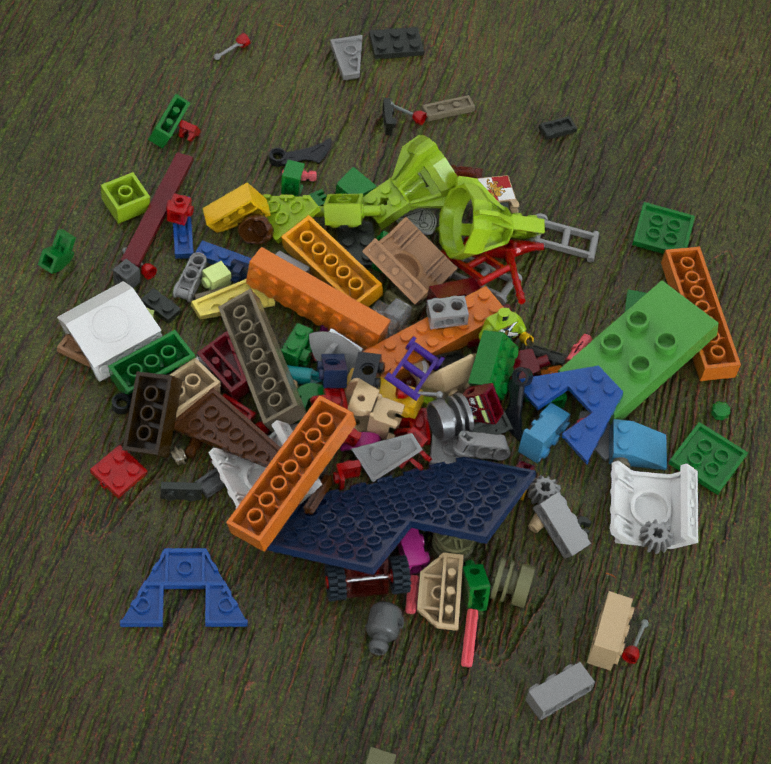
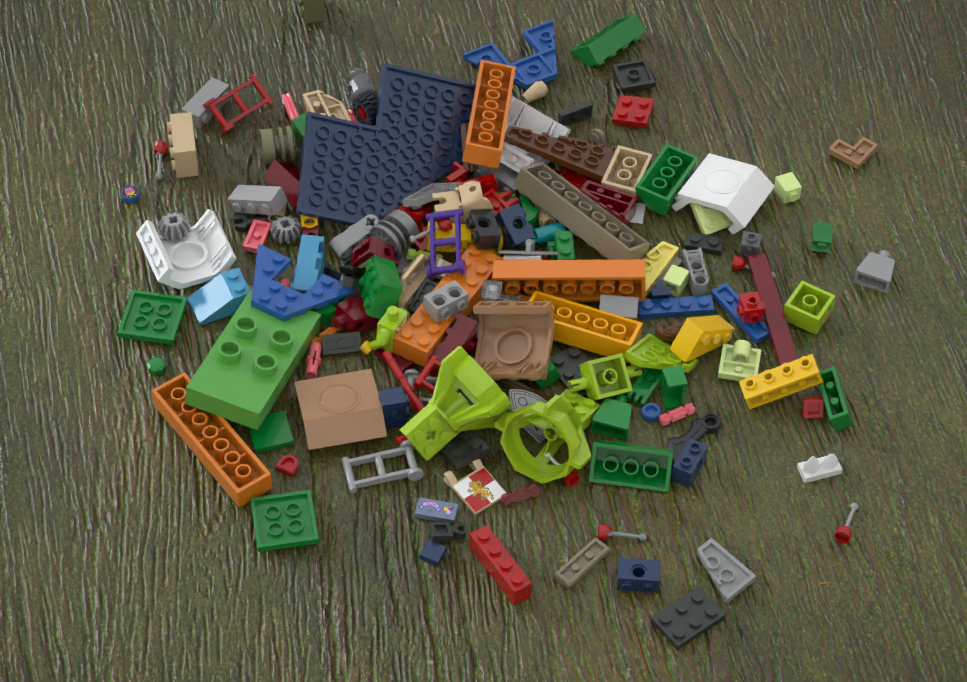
camera: 160 degrees right, 5 degrees down
dark brown brick [122,371,183,458] -> none
pearl dark grey plate [382,98,396,135] -> none
pearl dark grey plate [538,116,577,140] -> none
none -> tile [121,185,140,203]
none -> red piece [202,73,274,135]
none -> coral plate [243,219,272,253]
none -> dark red slope [263,159,301,209]
none -> red tile [275,455,299,478]
none -> medium nougat panel [294,369,387,451]
none -> dark blue brick [379,387,410,429]
none -> sand blue tile [415,497,459,524]
none -> dark blue tile [419,539,447,566]
none -> pearl dark grey plate [429,522,466,542]
none -> red brick [469,525,532,606]
none -> tan cone [521,80,548,104]
none -> green slope [570,13,646,67]
none -> green slope [589,439,674,492]
none -> pearl dark grey plate [612,59,656,93]
none -> dark blue brick [617,558,660,593]
none -> blue tile [641,403,661,422]
none -> dark blue brick [671,438,708,488]
none -> yellowish green plate [718,340,761,381]
none -> yellow brick [739,354,823,410]
none -> yellowish green brick [774,172,802,204]
none -> white tile [797,454,842,483]
none -> light grey torso [854,250,895,294]

